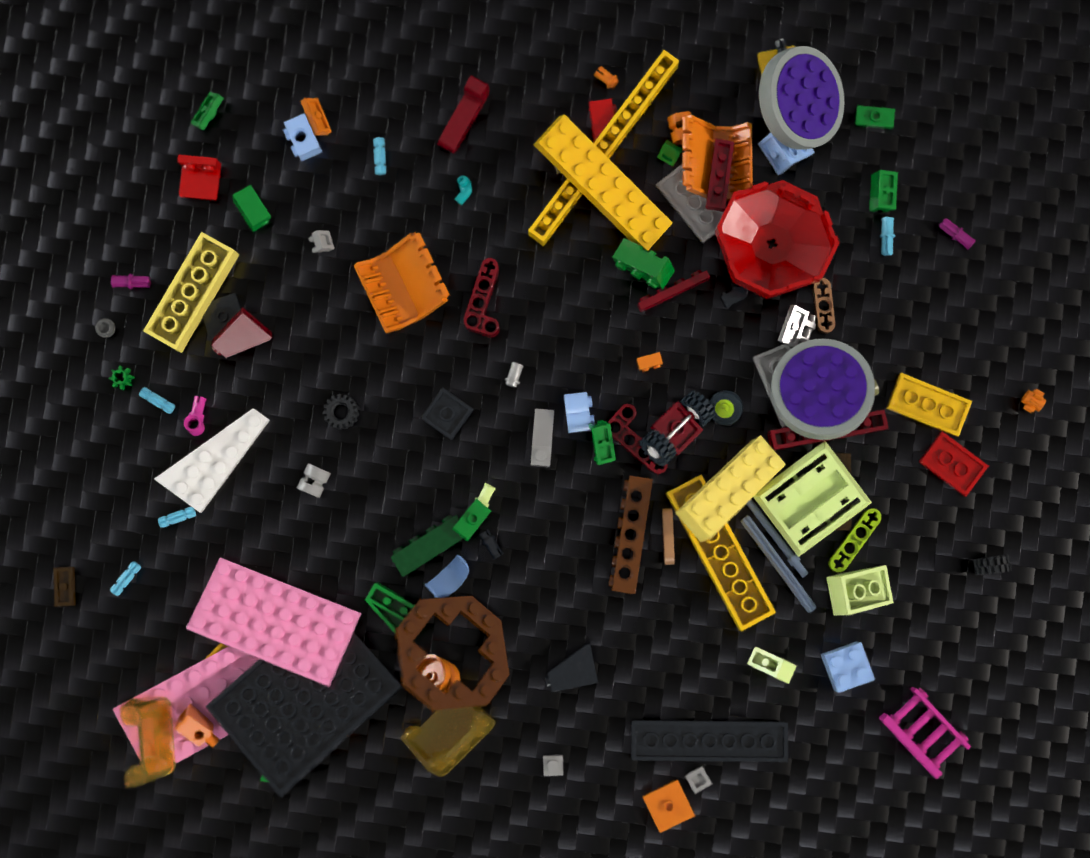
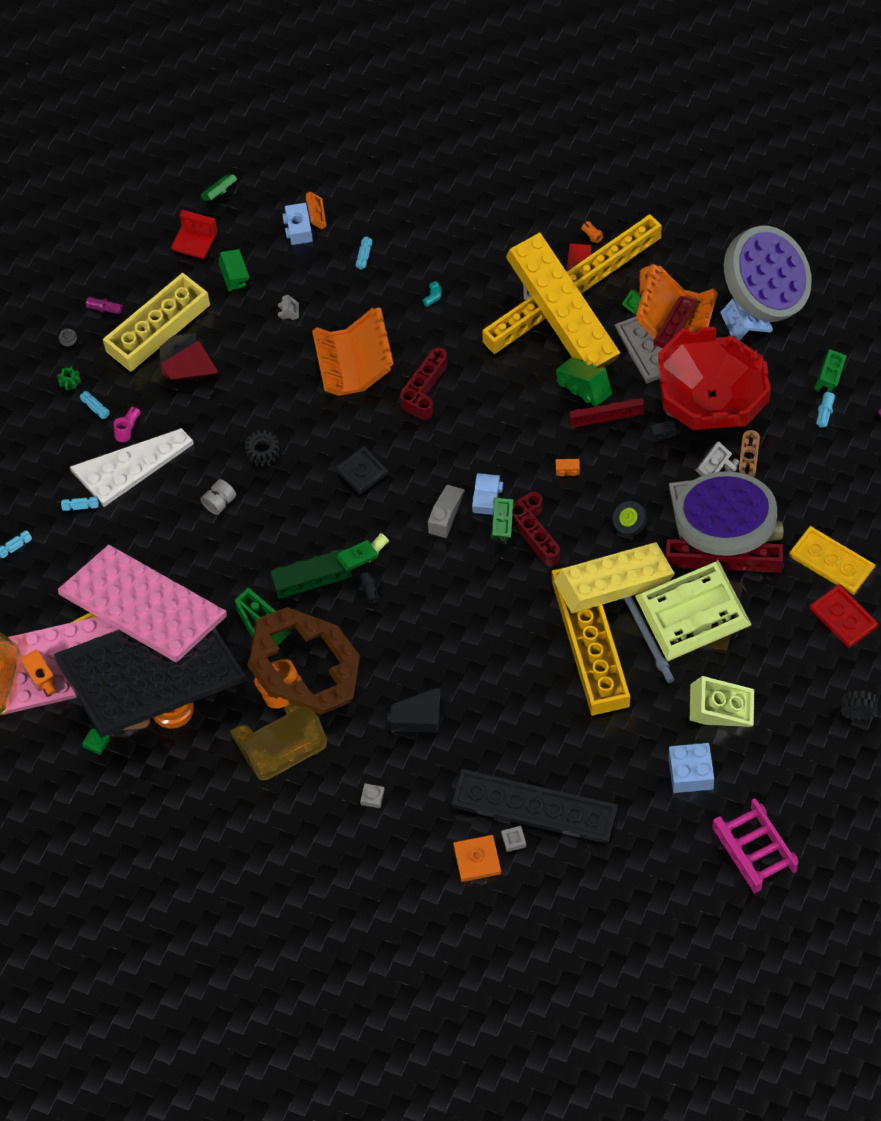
camera: 15 degrees right, 25 degrees down
medium blue piece [424,554,469,598] -> none
dark red beam [438,75,490,154] -> none
light grey pin [505,362,523,388] -> none
reddish brown brick [609,476,653,594] -> none
plate [640,391,715,466] -> none
medium nougat beam [662,508,675,565] -> none
sand blue axle [741,516,817,613] -> none
yellowish green slope [747,647,796,684] -> none
lime beam [829,508,881,572] -> none
green plate [855,105,895,129] -> none

